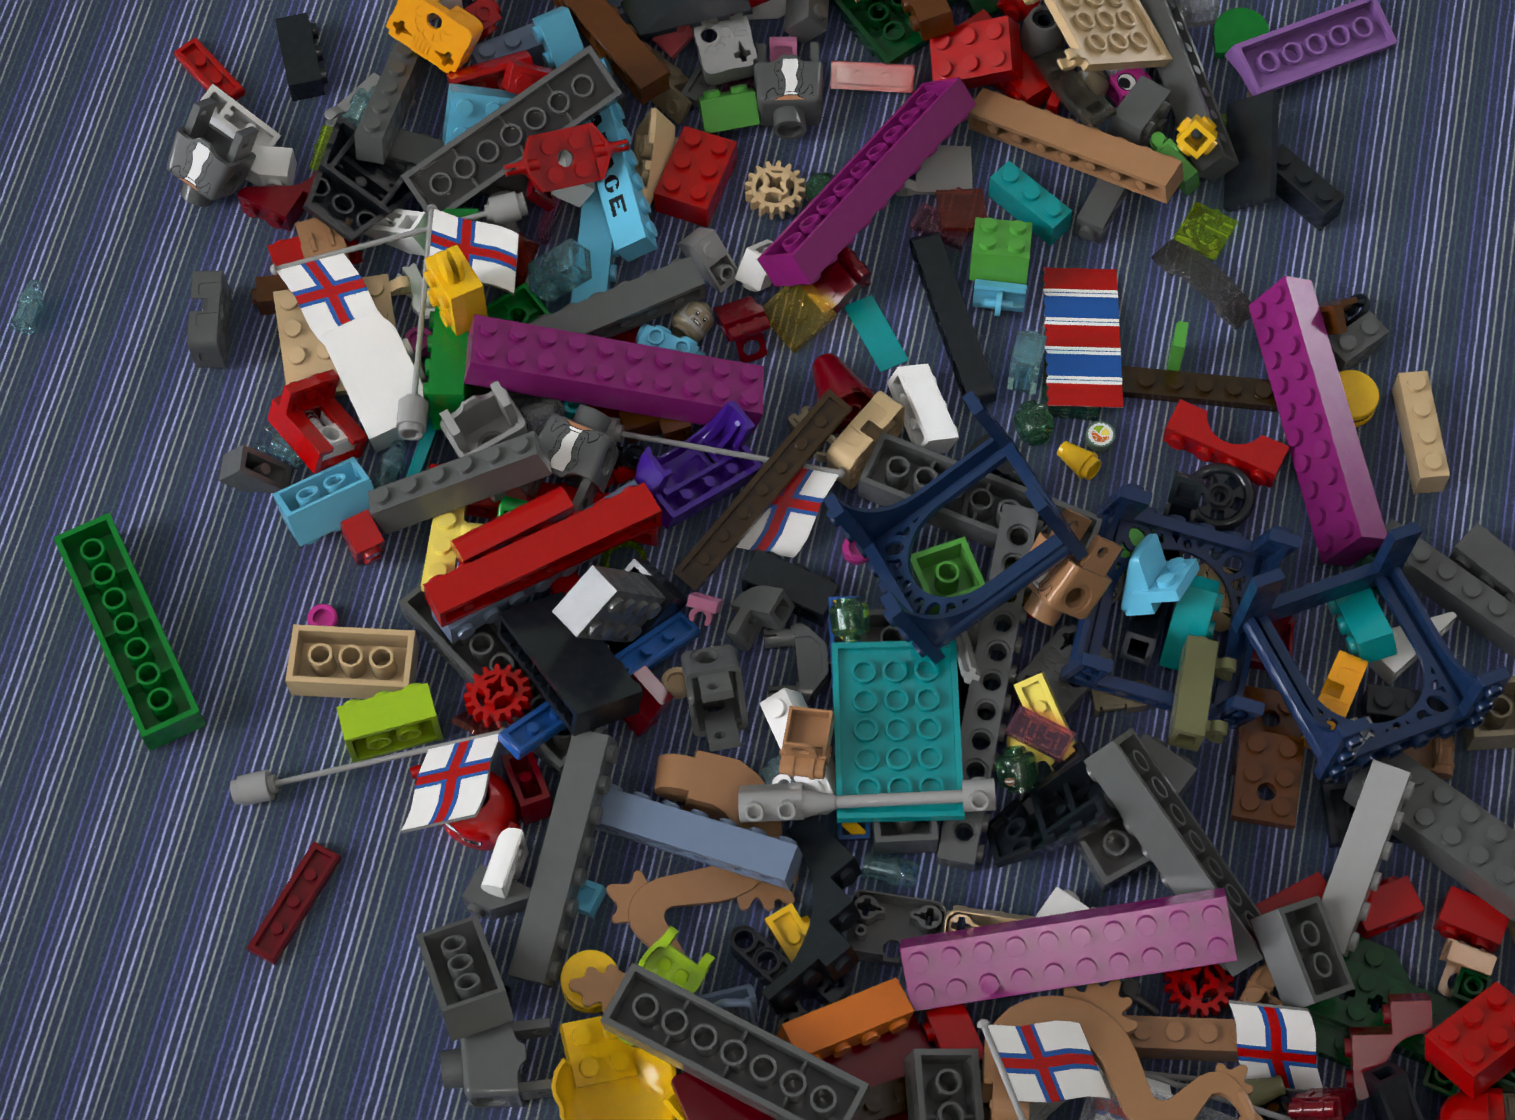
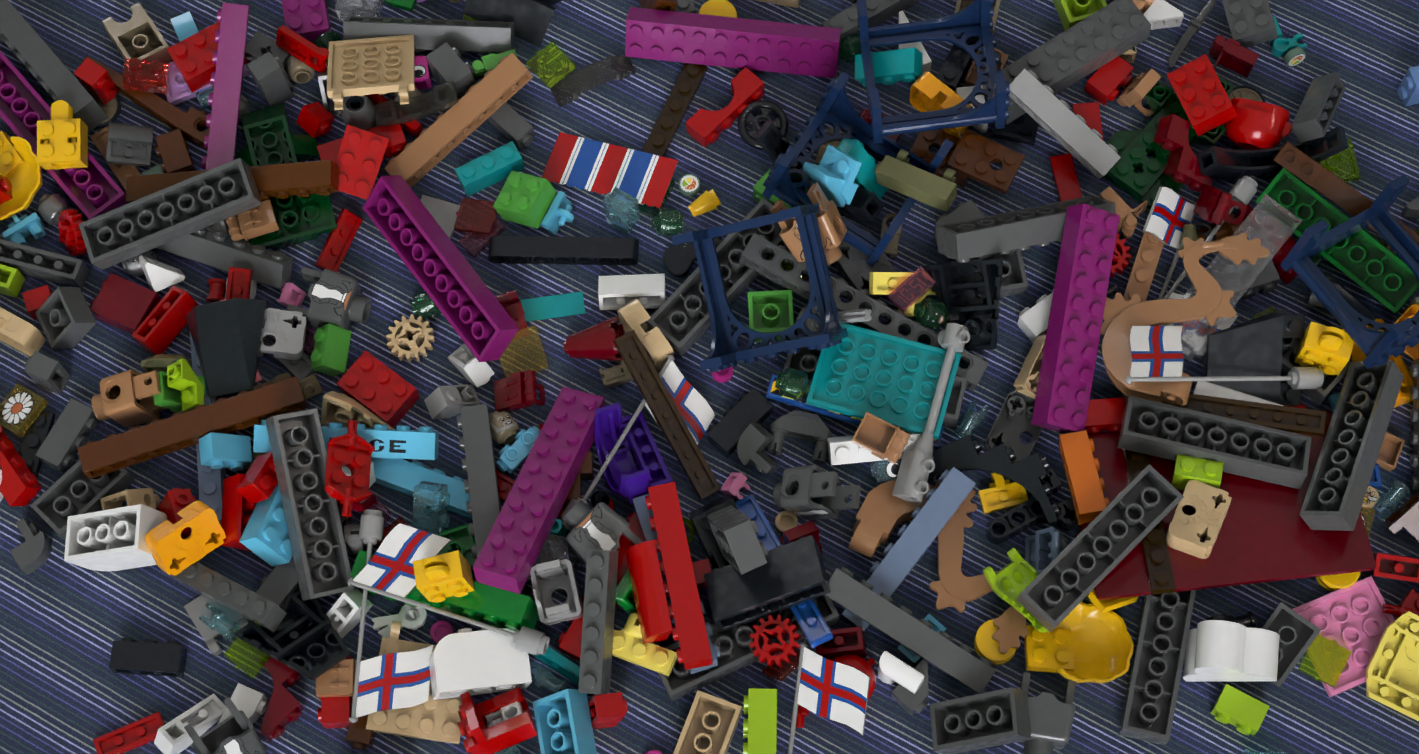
camera: 70 degrees left, 5 degrees up
bright green tile [1167,321,1189,371] -> none
yellow brick [1176,114,1218,159] -> none
dark grey brick [1250,895,1355,1008] -> none

